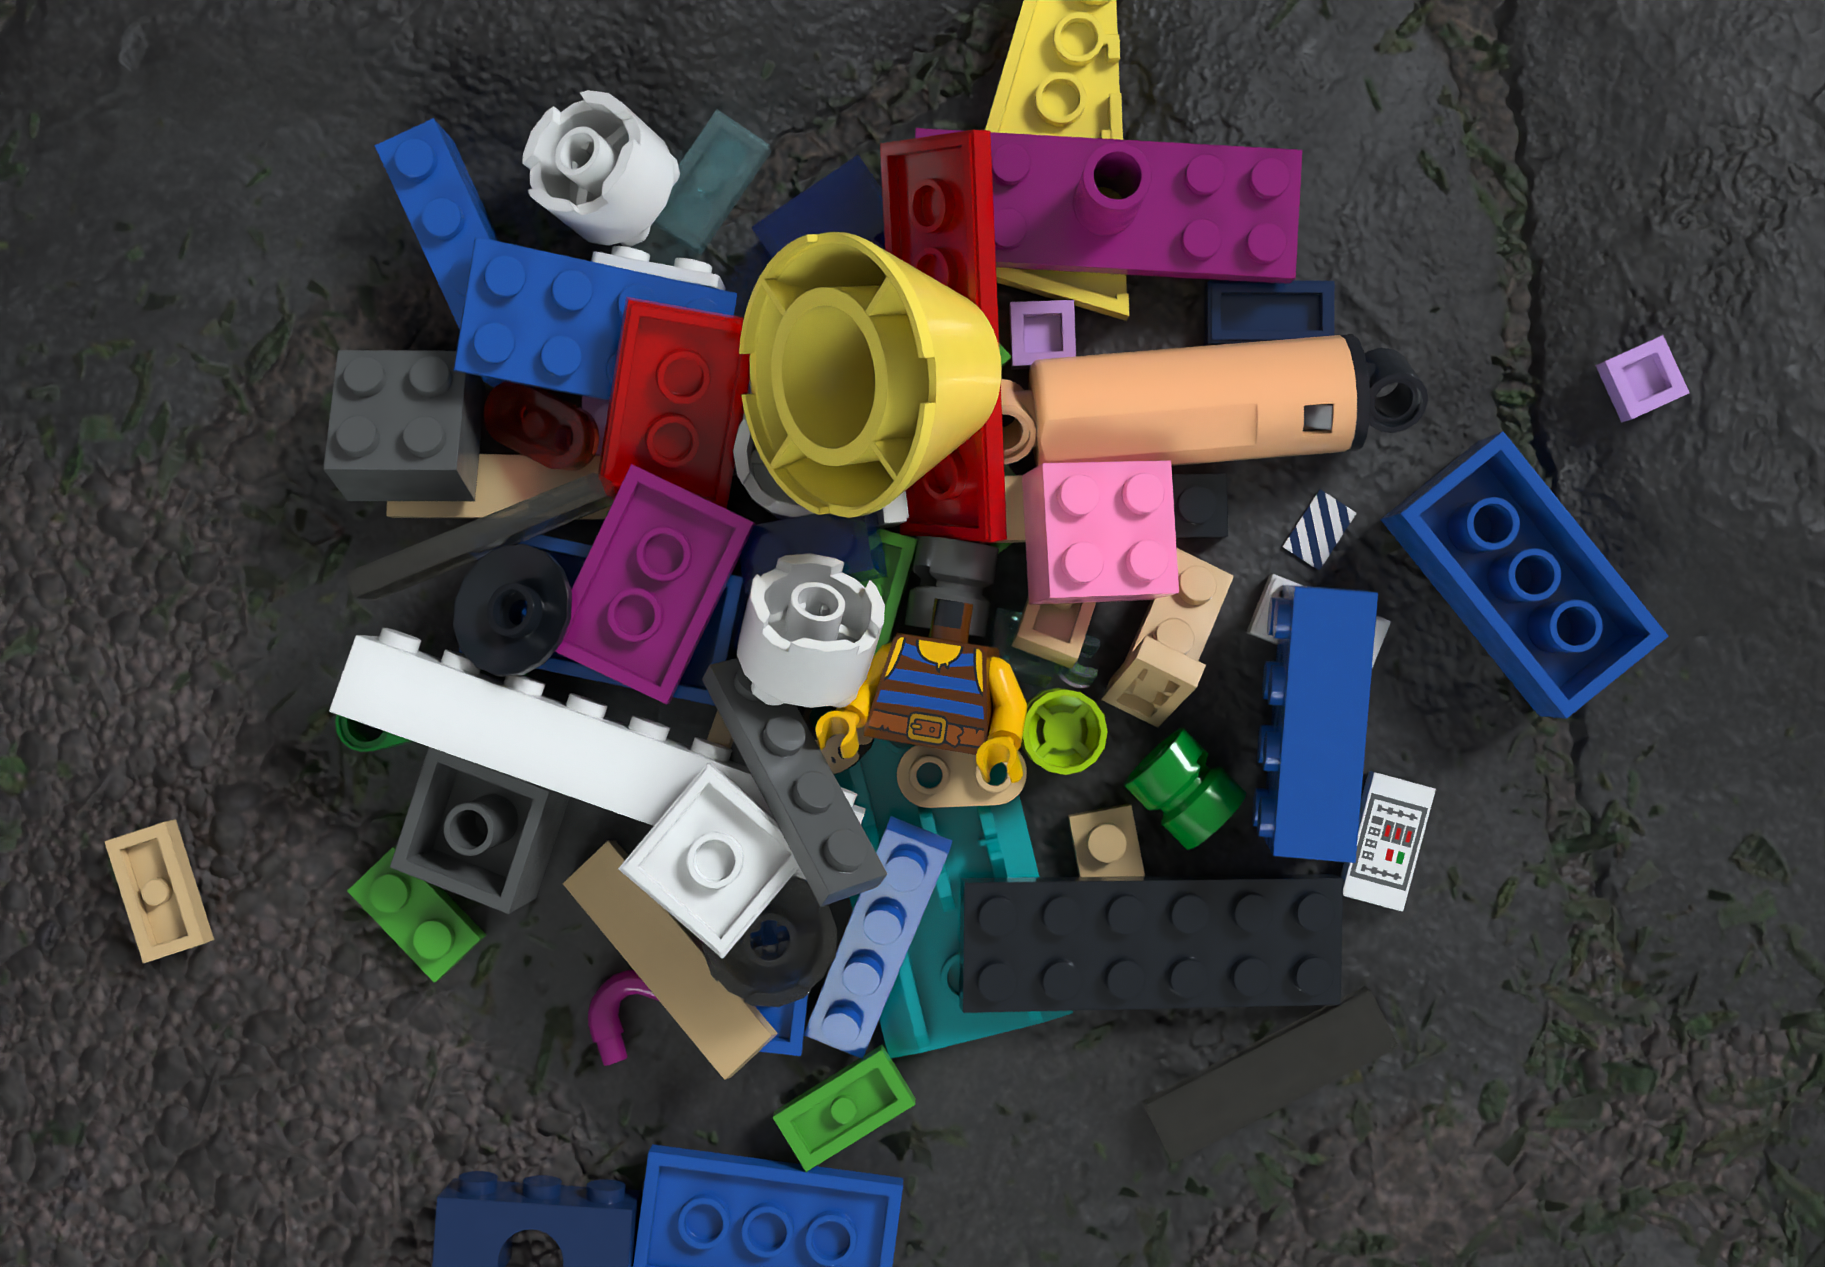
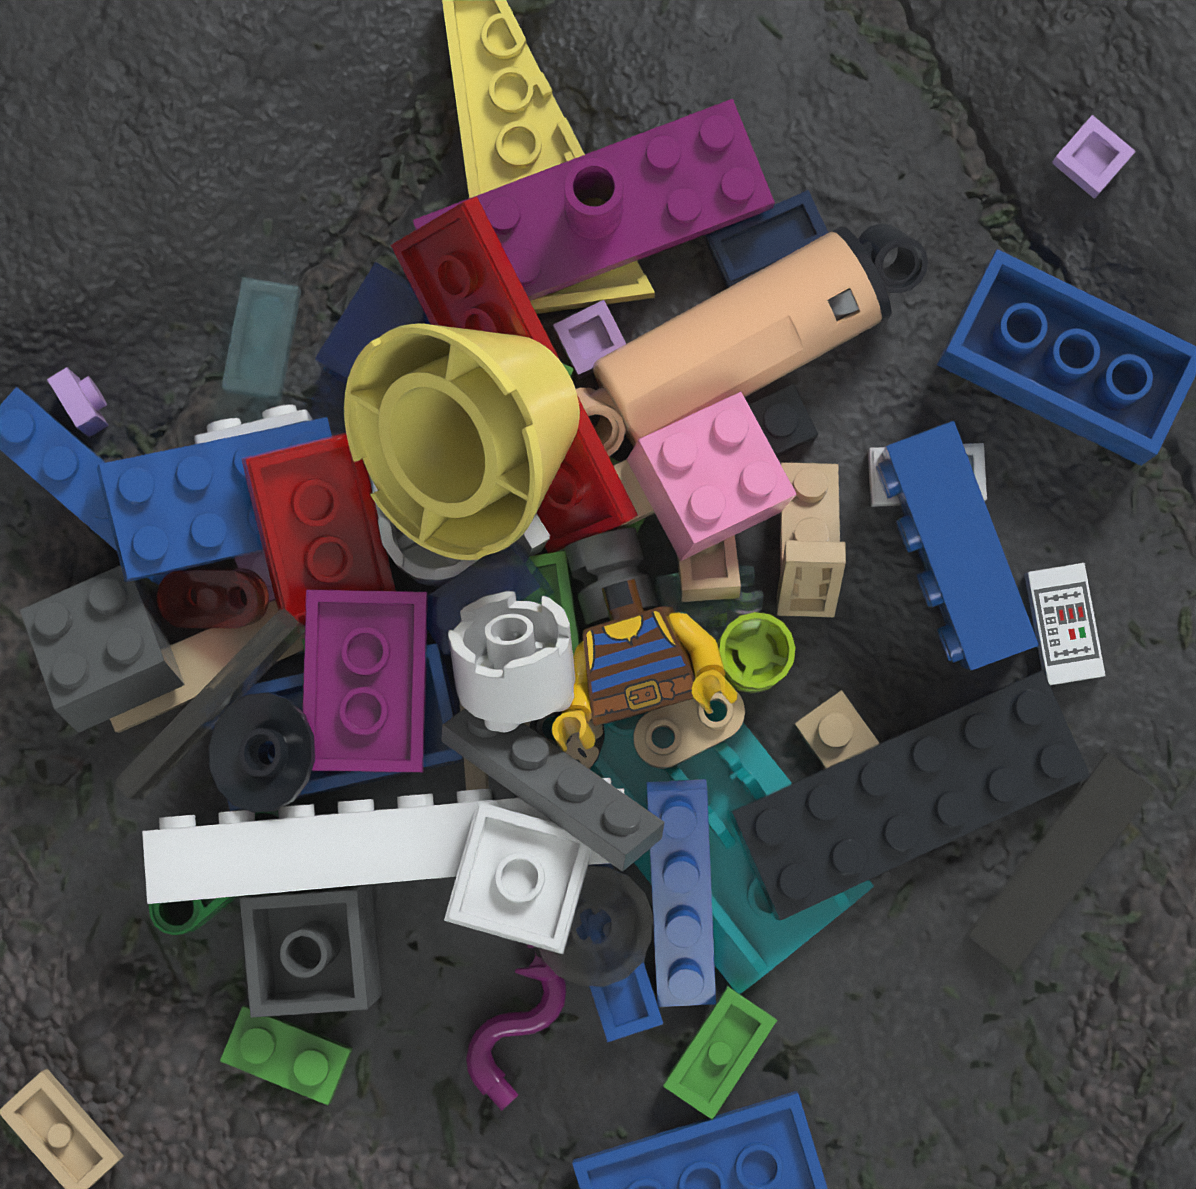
camera: 25 degrees left, 5 degrees down
white brick [523,90,680,247] -> none
tan tile [563,840,778,1080] -> none
green wheel [1123,728,1246,850] -> none
sticker [1283,489,1356,571] -> none
none -> lavender plate [47,367,109,437]

